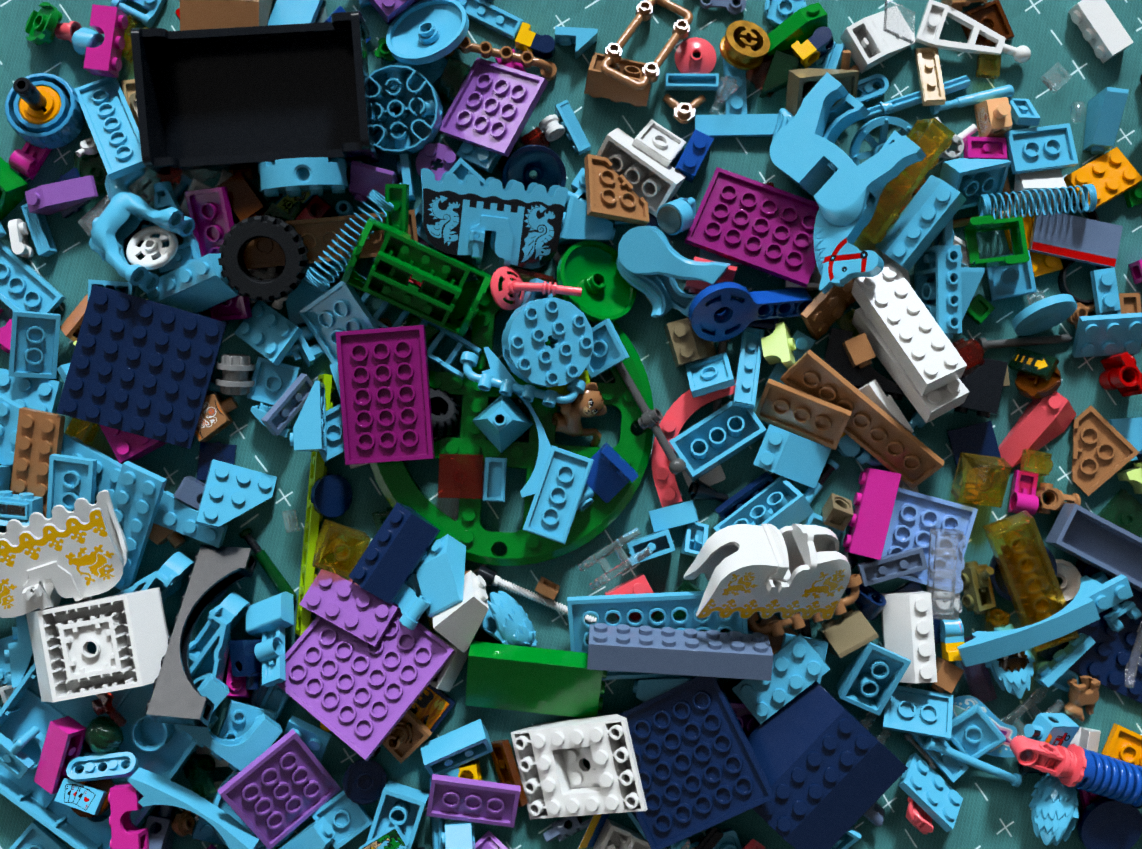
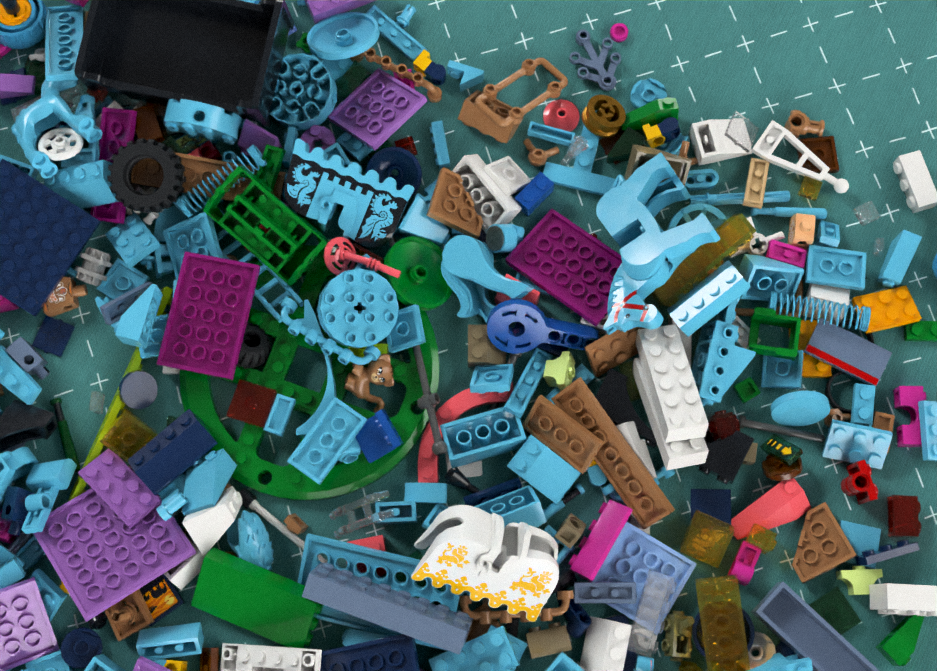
camera: 25 degrees right, 10 degrees down
medium azure plate [195,459,277,529] -> none
medium azure slope [472,395,533,453] -> none
white wheel [539,114,565,142] -> none
medium nougat brick [842,333,876,369] -> none
medium nougat connector [1035,483,1081,514] -> none

